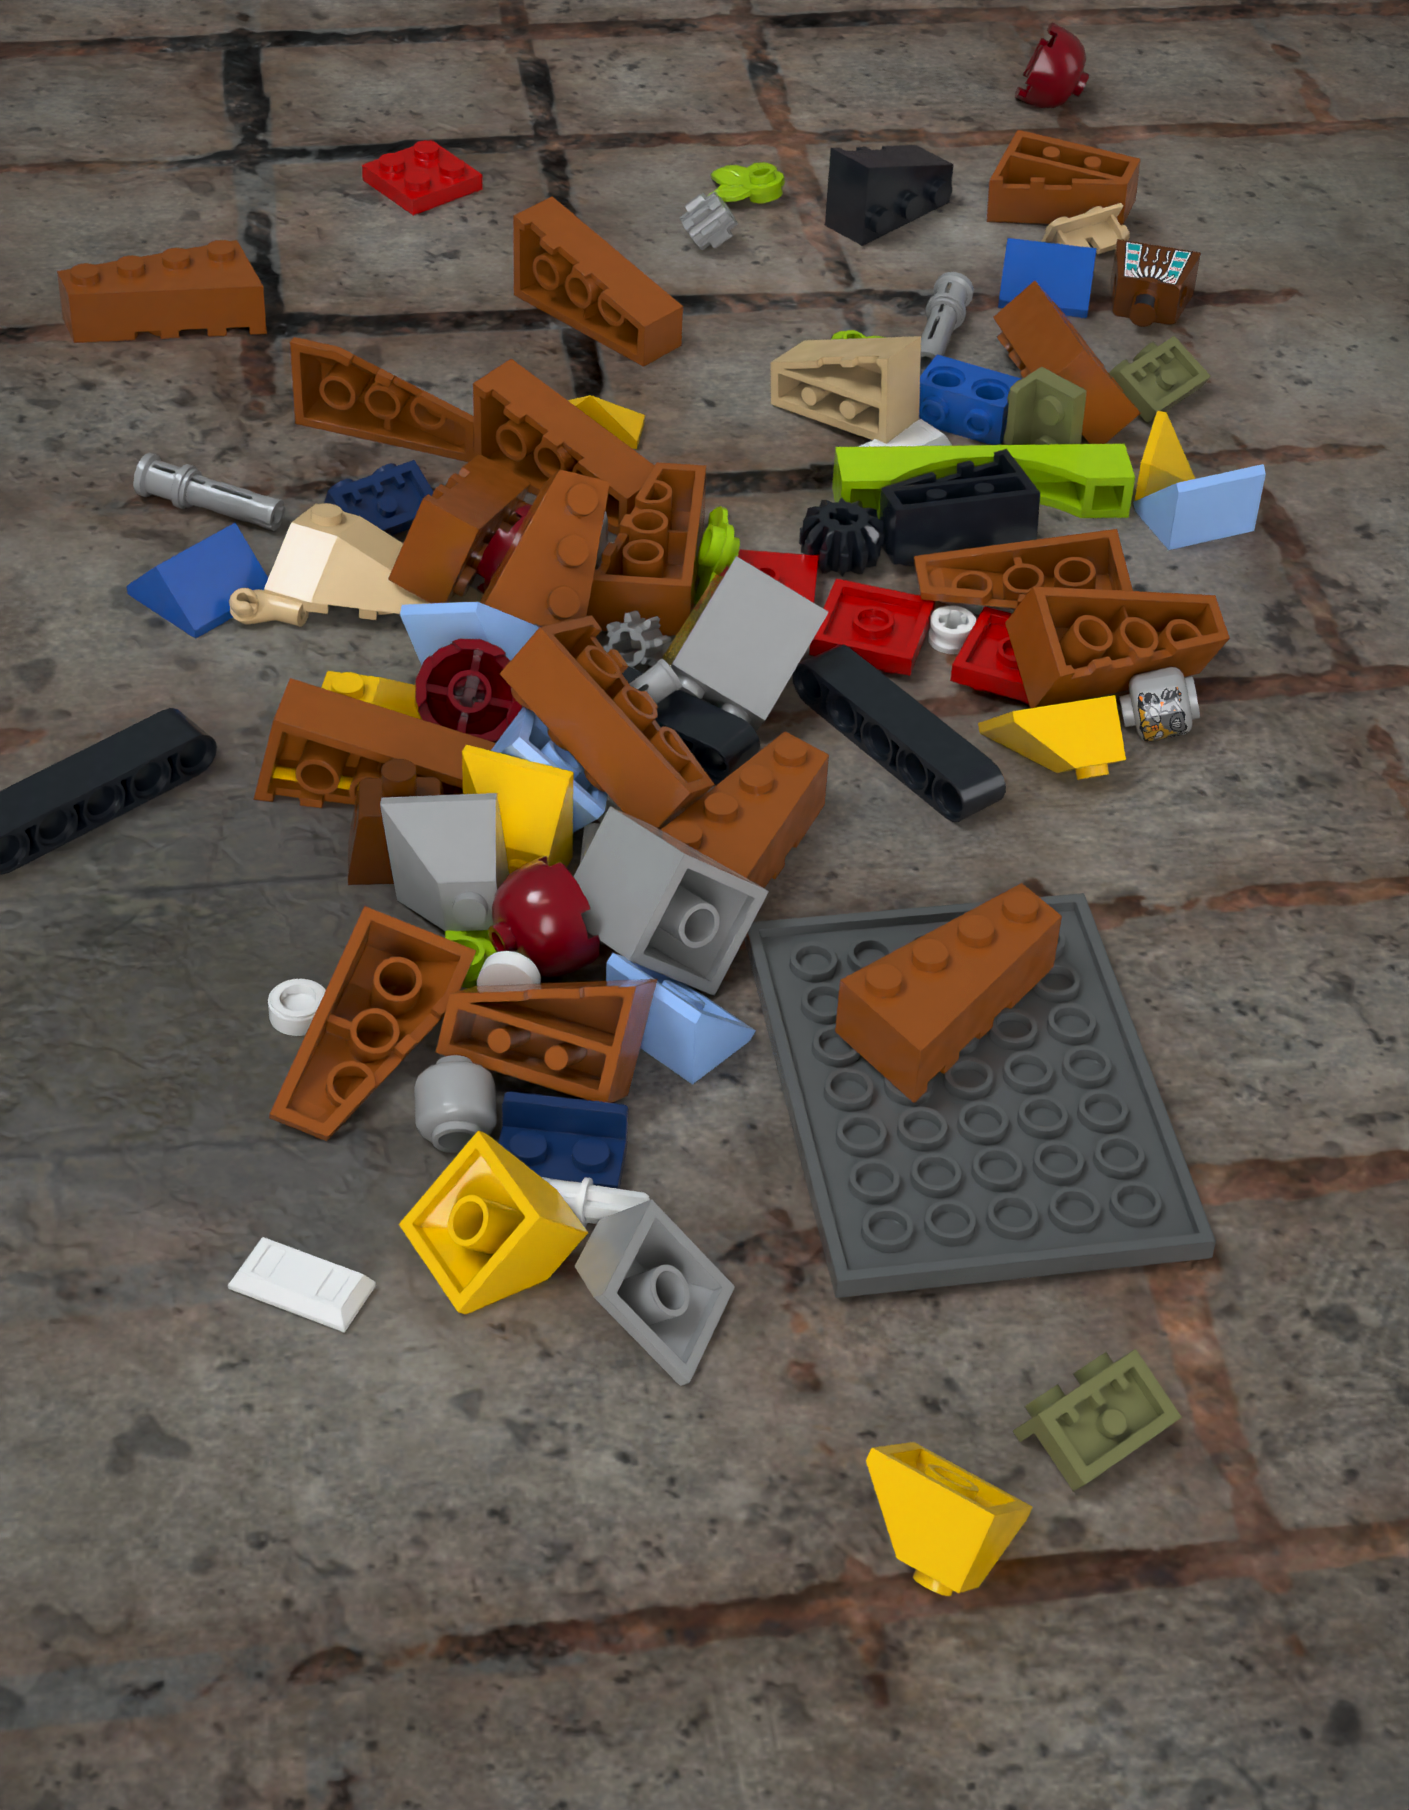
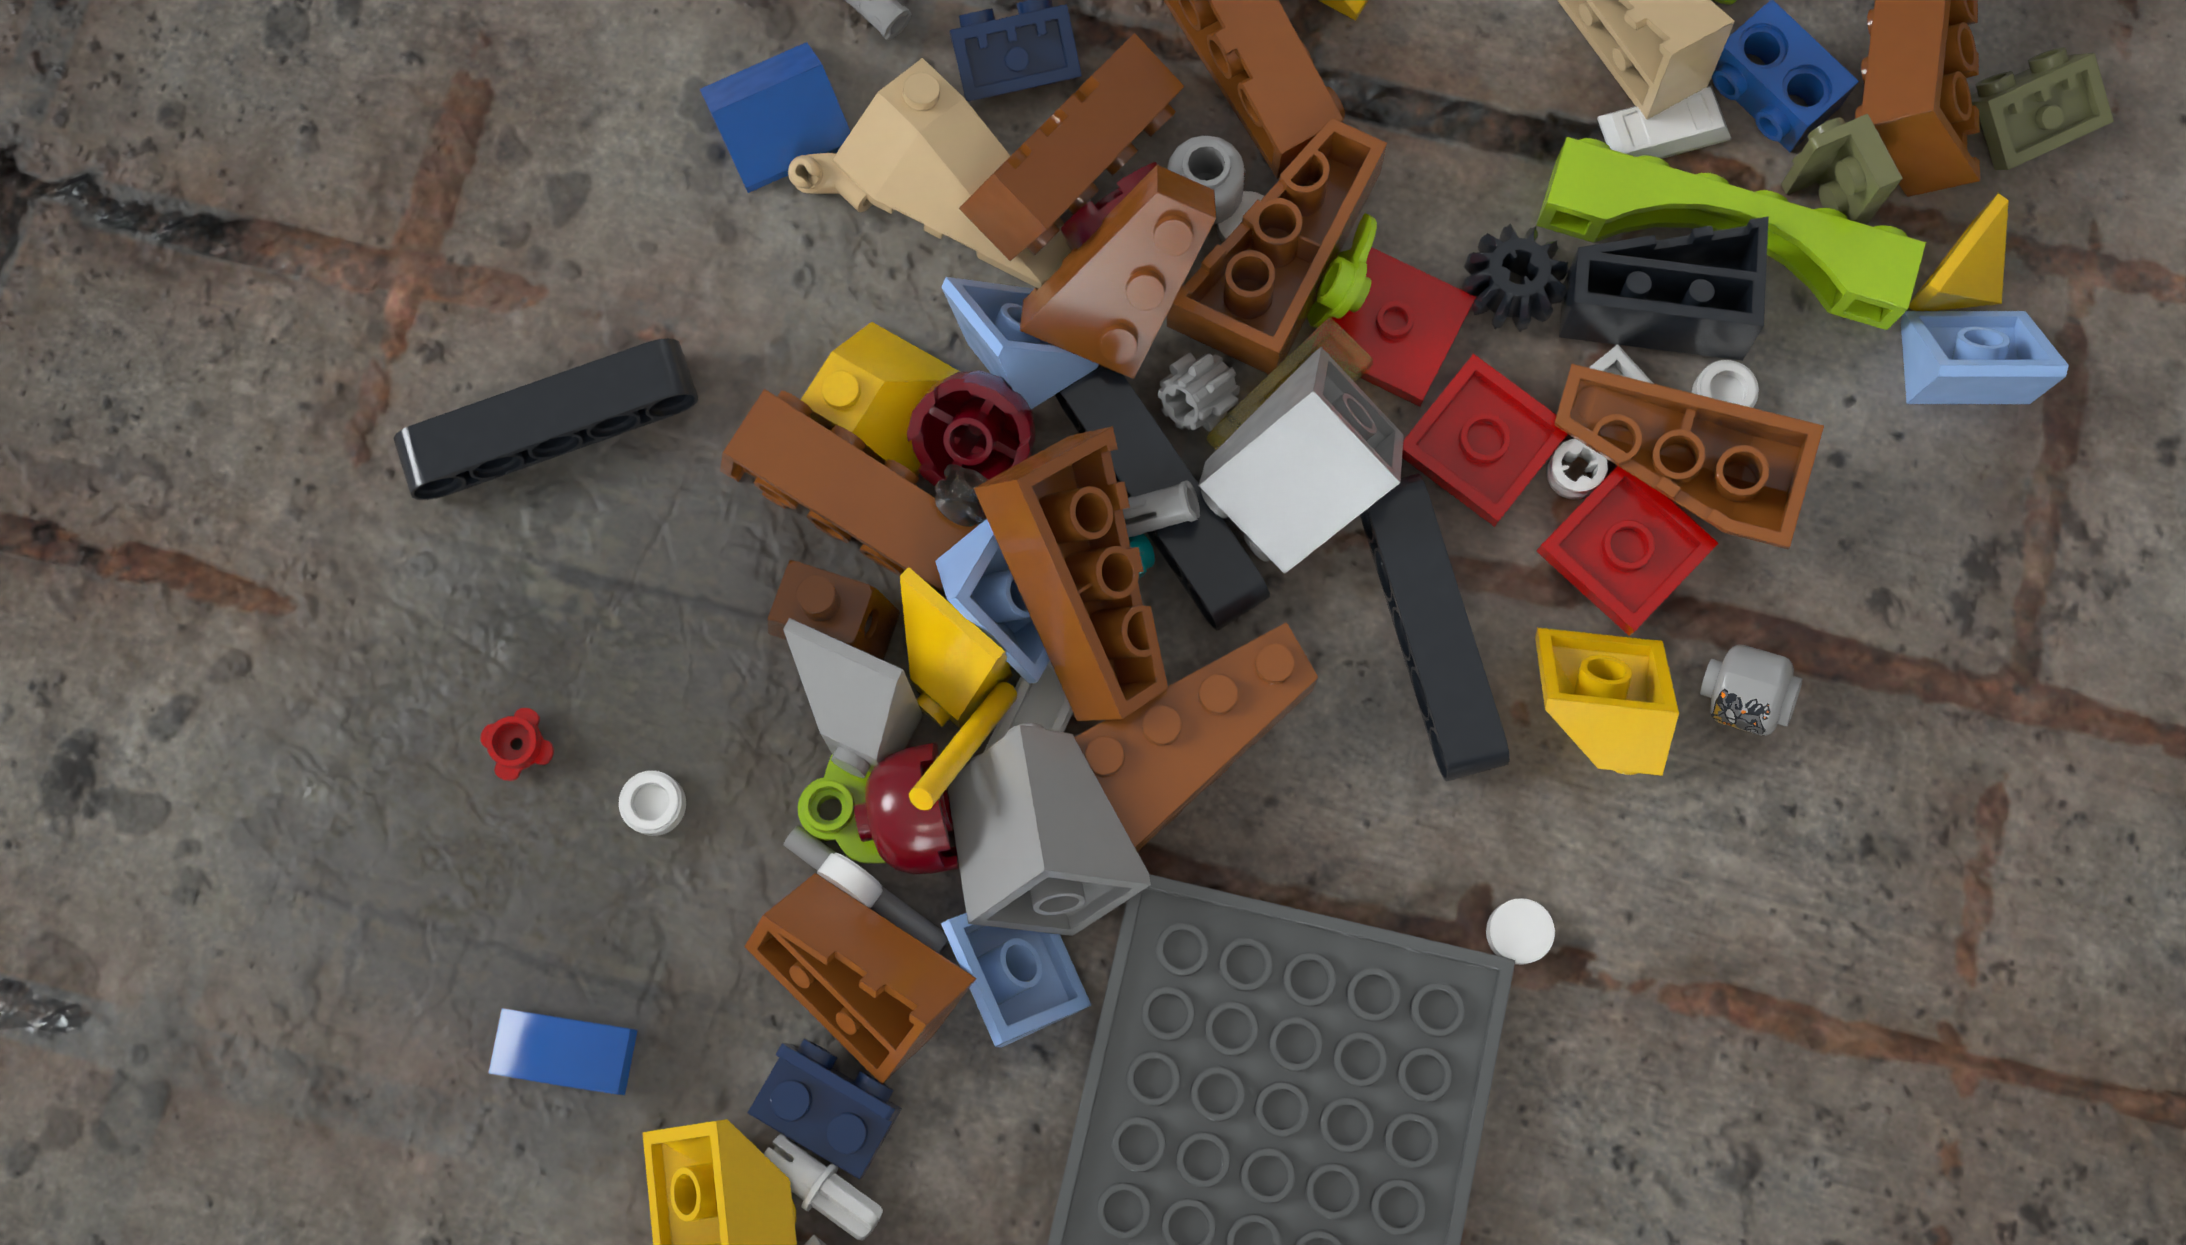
camera: 30 degrees right, 35 degrees up
white tile [228,1237,376,1333] -> none
dark orange wedge [269,906,476,1141] -> none
light grey head [414,1055,497,1153] -> none
dark orange wedge [835,883,1062,1103] -> none
dark orange wedge [1005,586,1230,709] -> none
none -> red plate [480,708,554,781]
none -> blue slope [489,1008,638,1095]
none -> yellow bar [909,682,1017,810]
none -> clear smoke plate [935,464,988,527]
none -> white tile [1486,898,1555,965]

